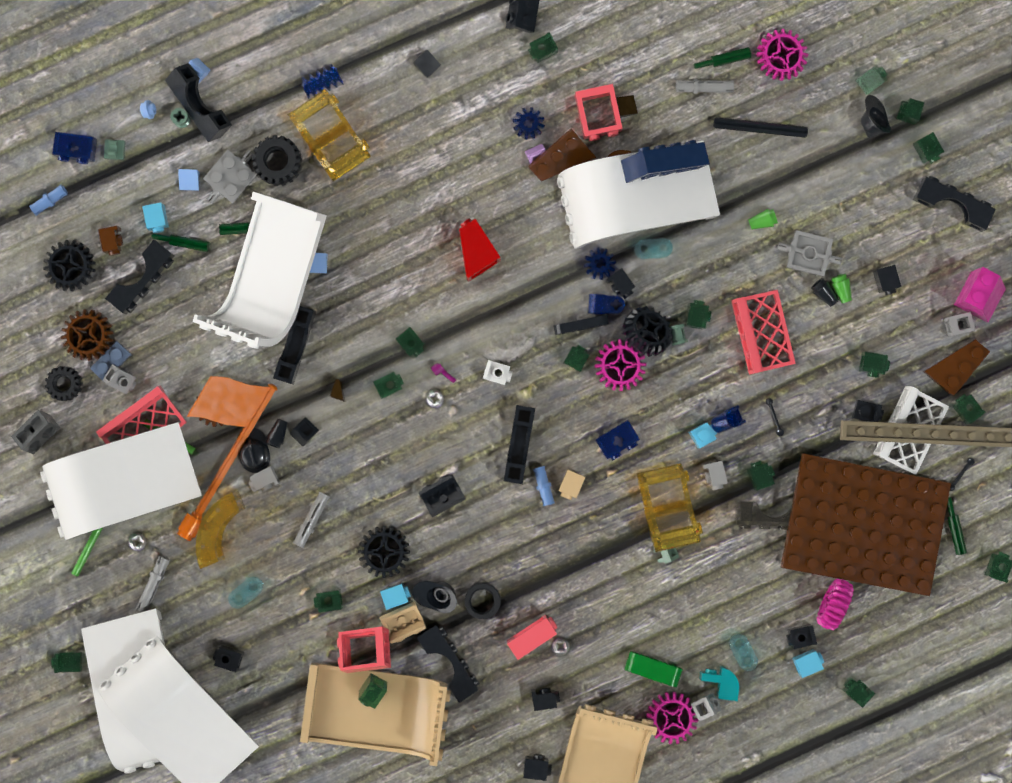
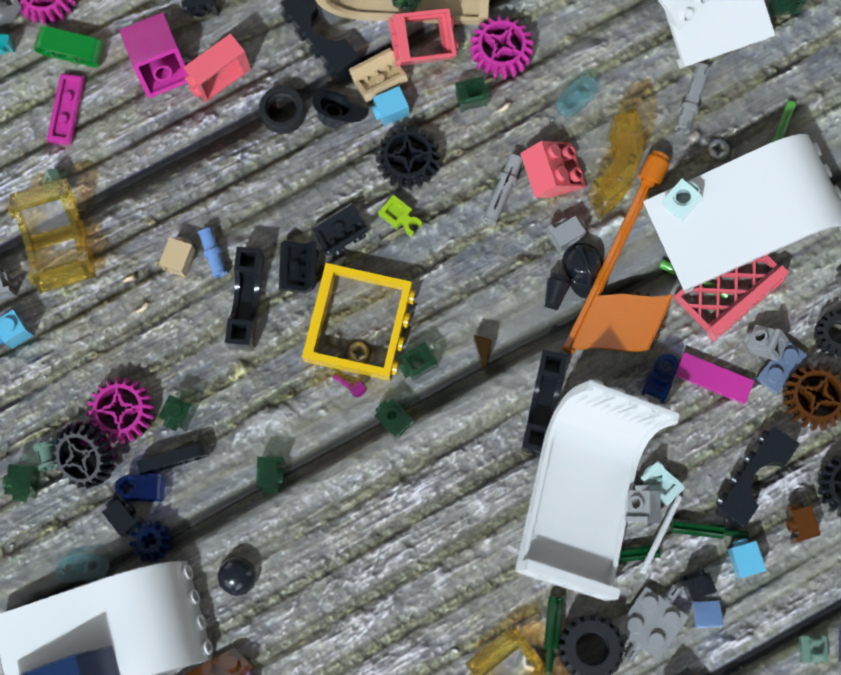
camera: 175 degrees left, 10 degrees down
black brick [212,645,244,672] -> none
black slope [290,417,319,446] -> none
light blue slope [310,253,328,274] -> none
red slope [459,218,501,282] -> none
white brick [483,360,513,385] -> none
clear blue brick [595,420,640,461] -> none
none -> dark pink tile [47,73,85,146]
none -> dark pink slope [119,12,187,99]
none -> black hair [217,556,257,596]
none -> clear green brick [256,456,285,494]
none -> black bracket [279,241,319,294]
none -> yellow window [302,263,416,381]
none -> lime plate [378,195,422,237]
none -> dark pink gear [470,15,534,80]
none -> coral slope [520,141,586,198]
none -> dark green axle [543,596,564,675]
none -> light grey brick [625,485,661,522]
none -> white axle [640,495,682,574]
none -> clear blue piece [641,353,679,404]
none -> light aqua bracket [641,461,685,506]
none -> light aqua brick [662,179,702,222]
none -> dark pink tile [674,352,754,405]
none -> black brick [679,569,717,602]

